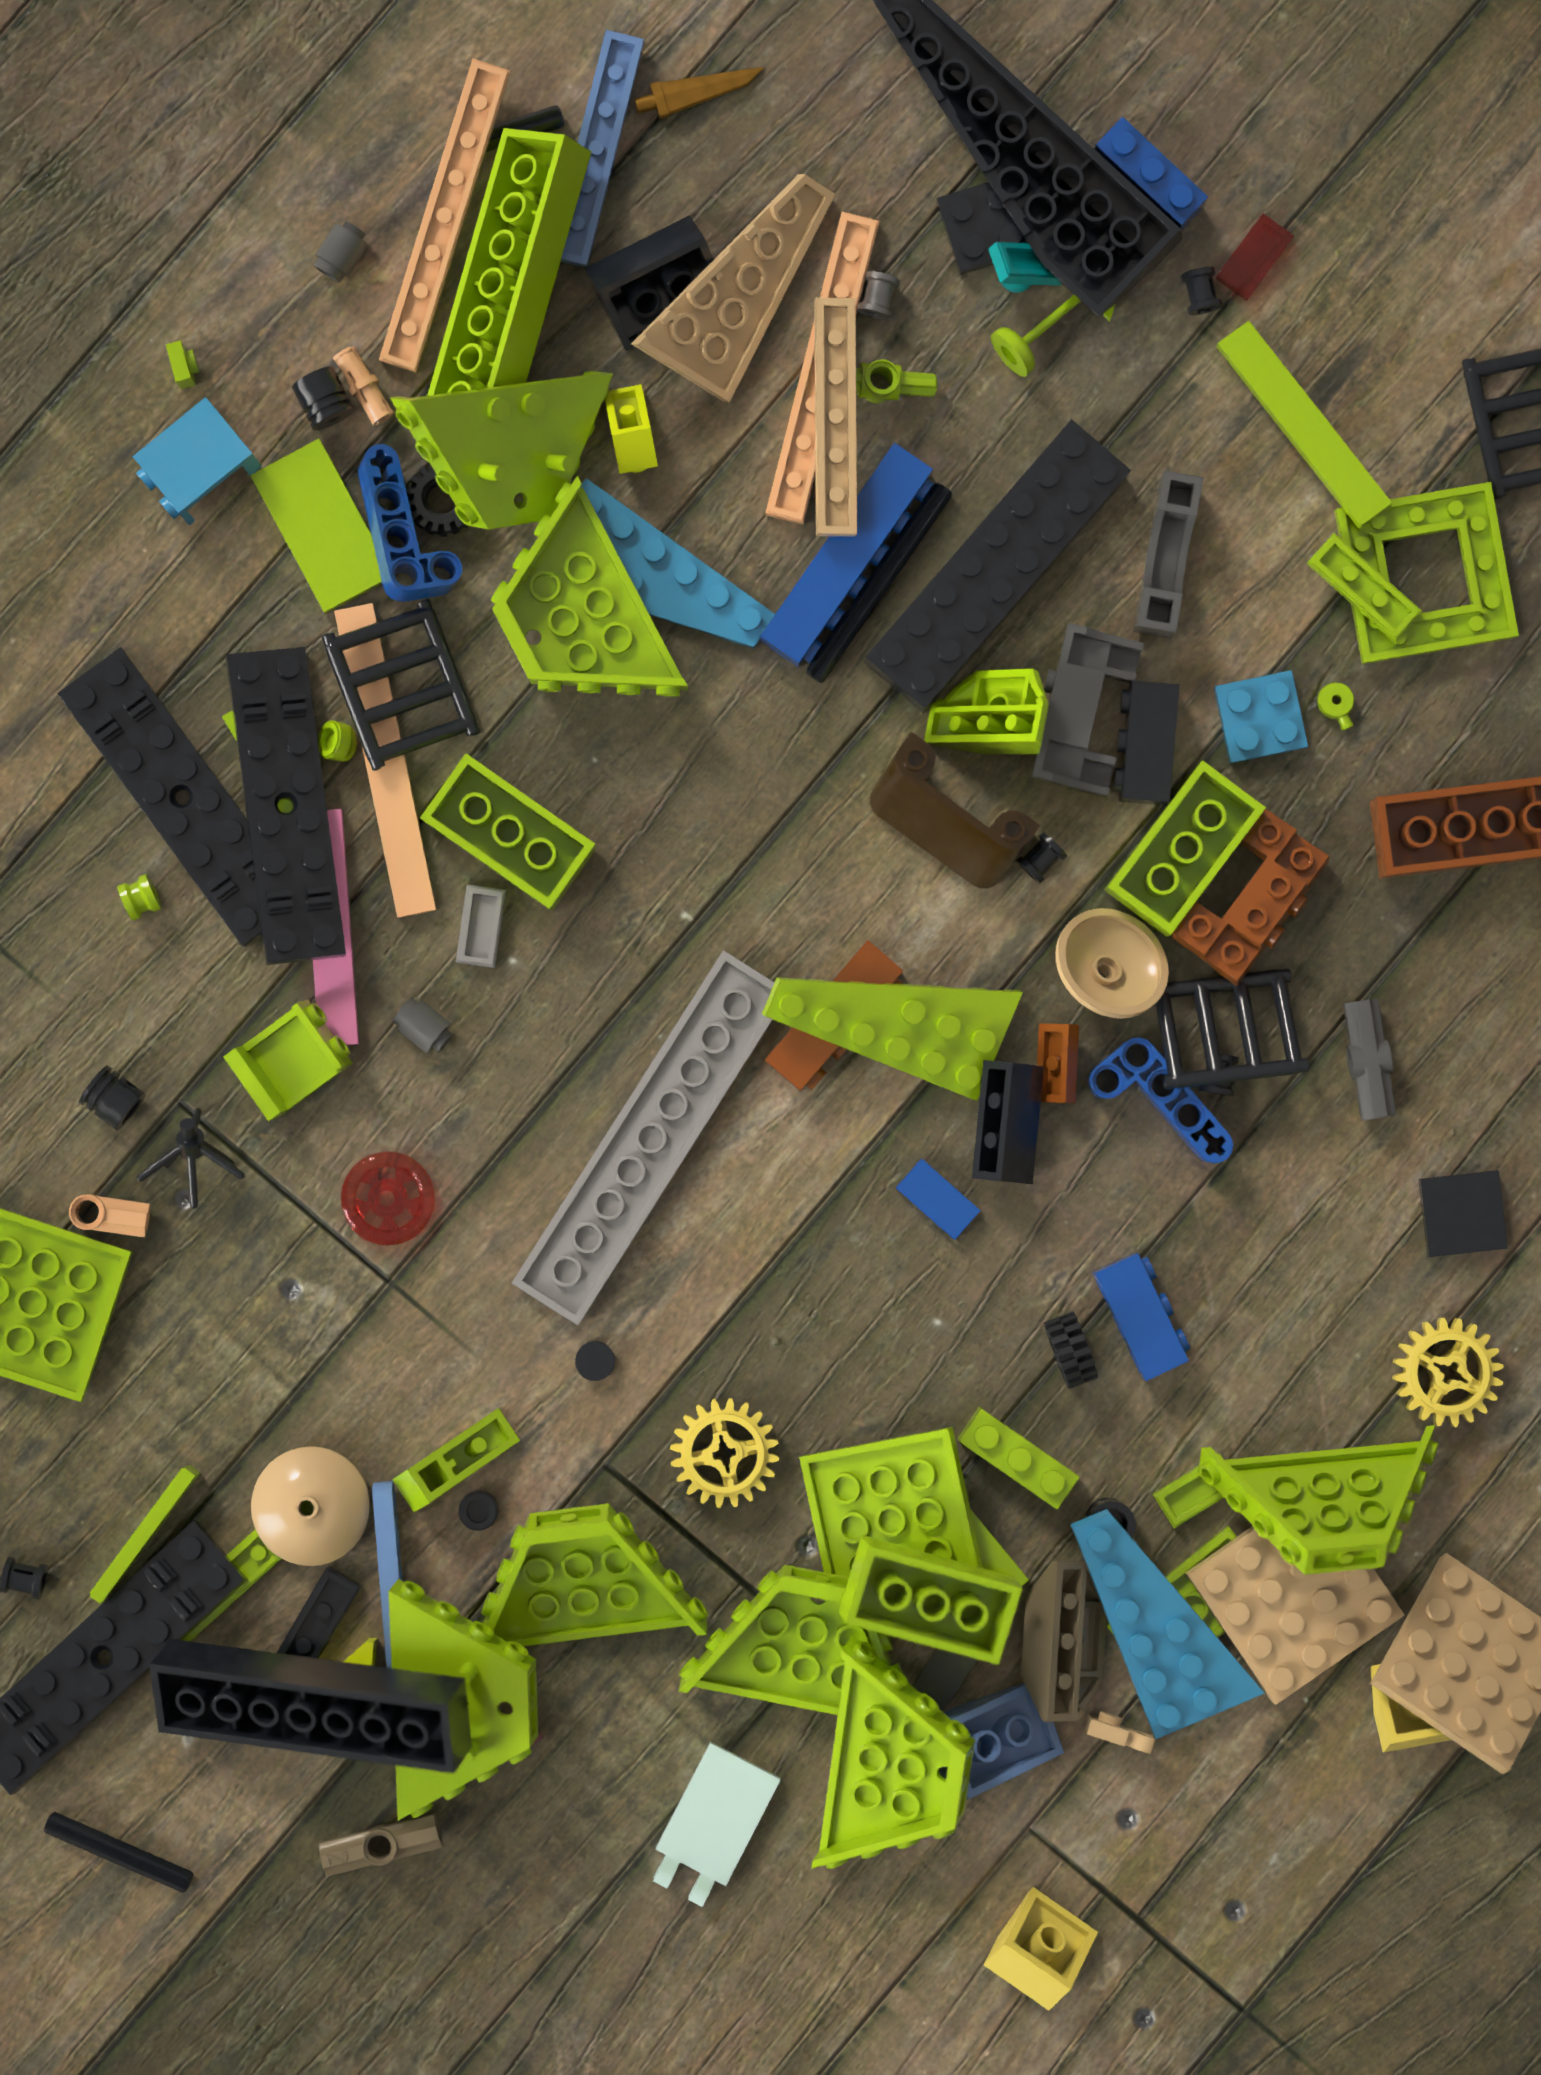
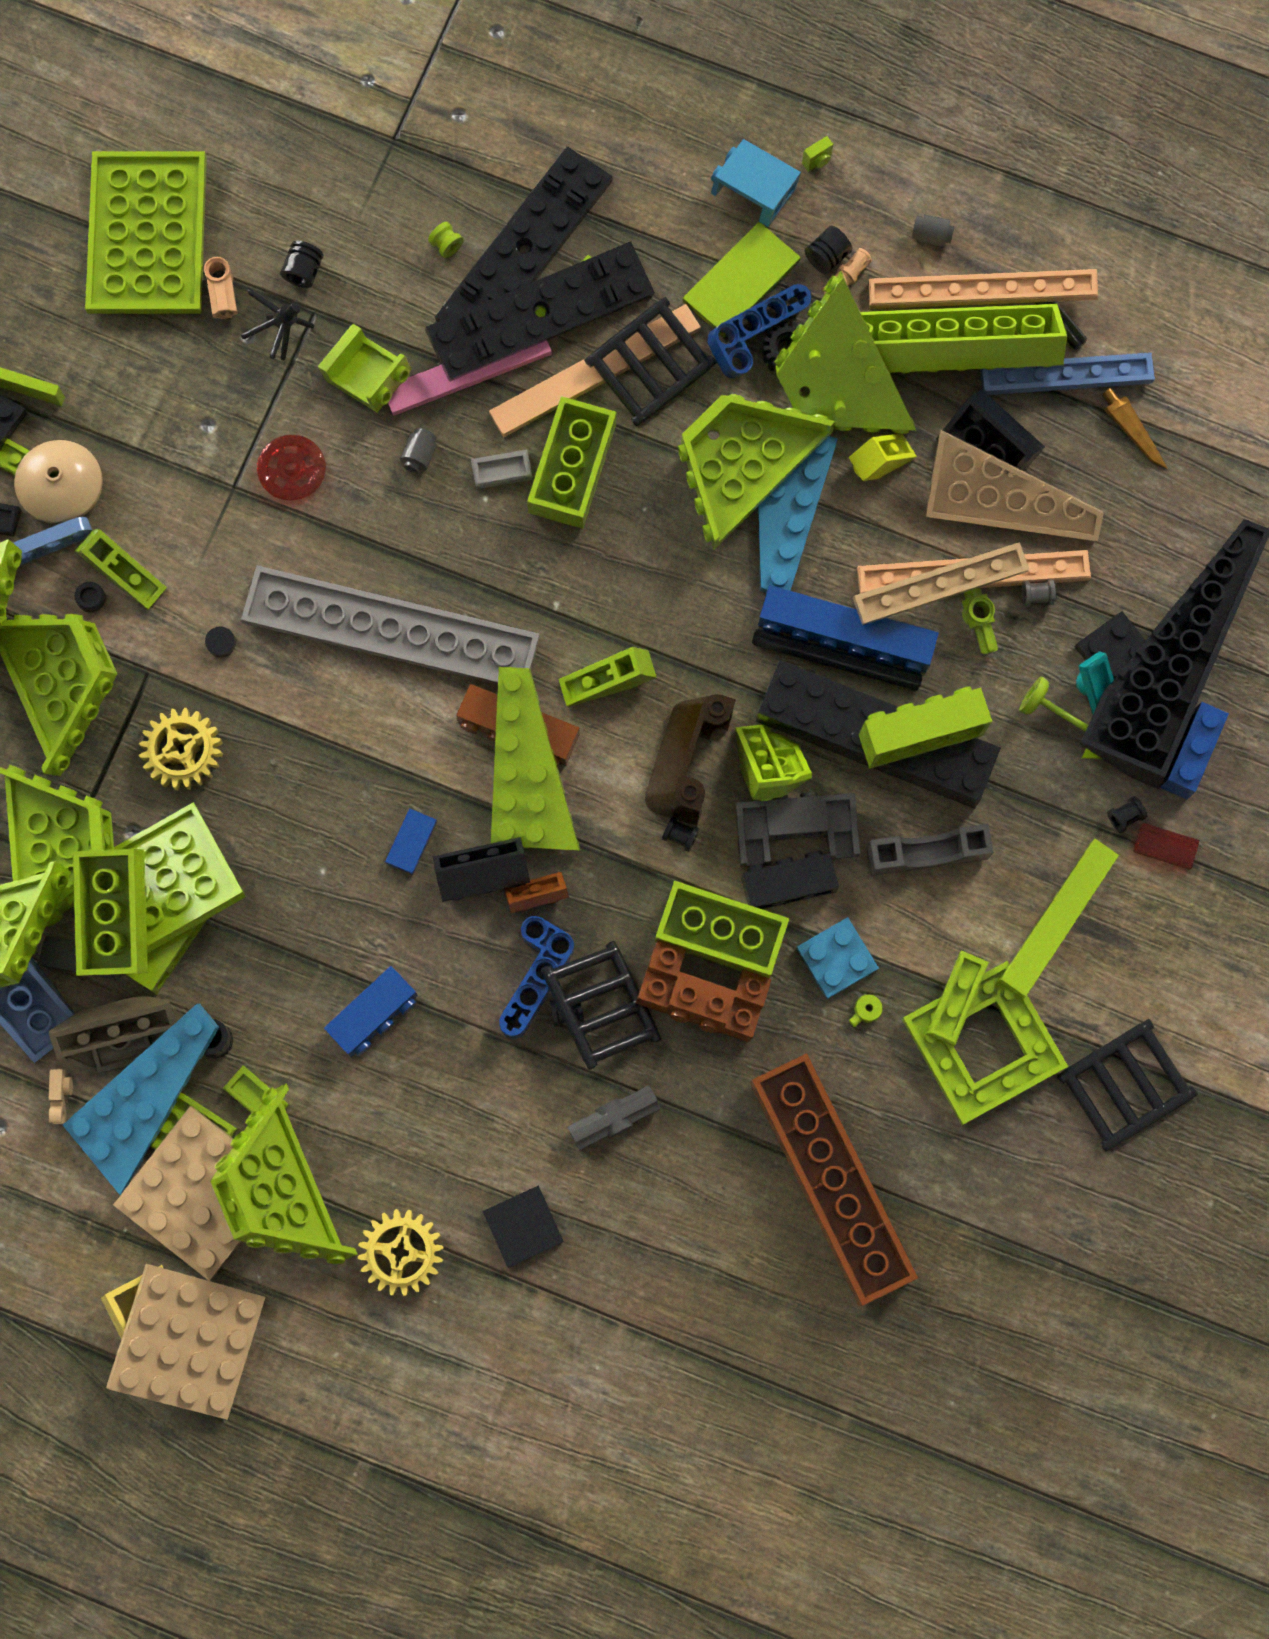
camera: 70 degrees right, 10 degrees down
lime tile [317,720,357,762] -> none
lime brick [957,1406,1080,1509] -> none
black tyre [1044,1311,1099,1389] -> none
tan dish [1055,908,1169,1018] -> none
none -> lime slope [558,647,657,707]
none -> lime brick [859,686,992,769]

